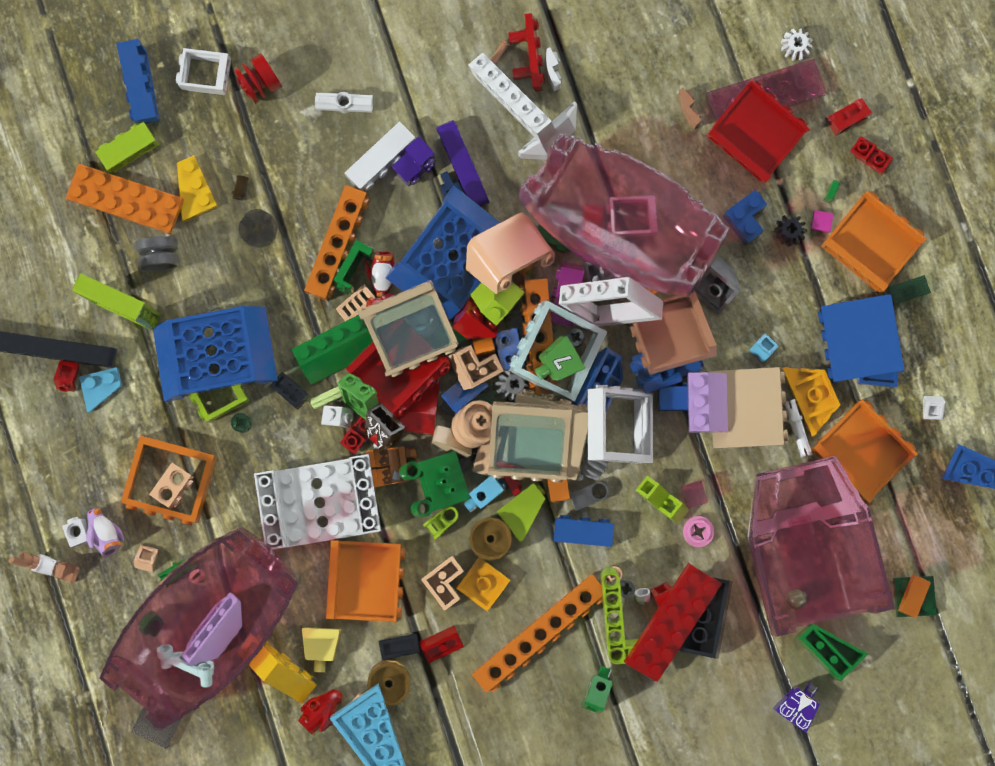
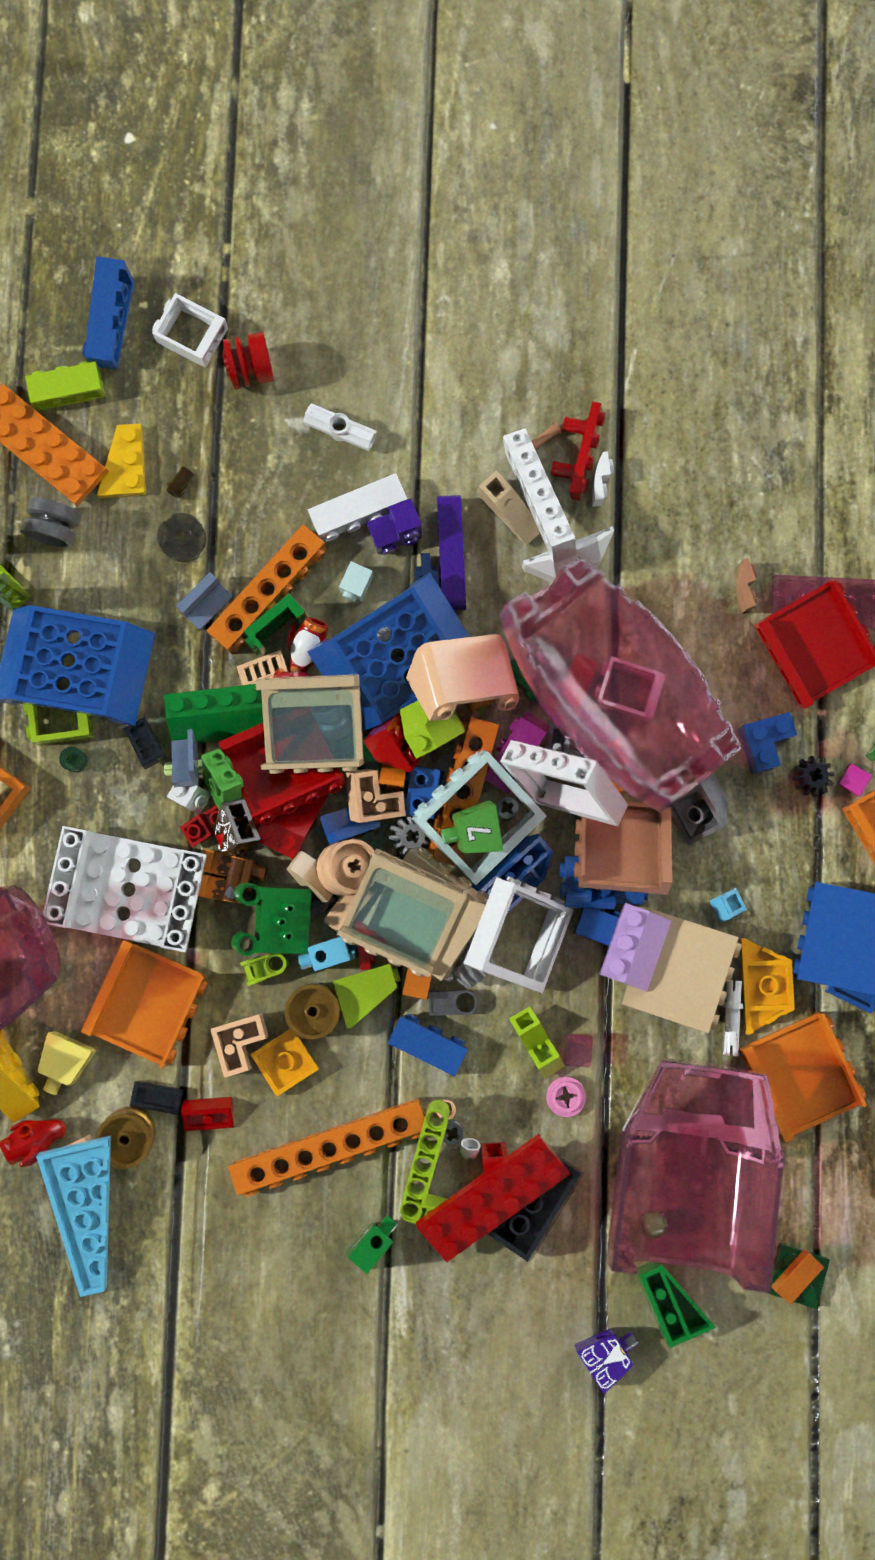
camera: 15 degrees right, 0 degrees up
none -> sand blue panel [171,729,199,788]
none -> sand blue panel [176,572,233,630]
none -> light aqua brick [339,561,374,602]
none -> tan slope [478,470,540,546]

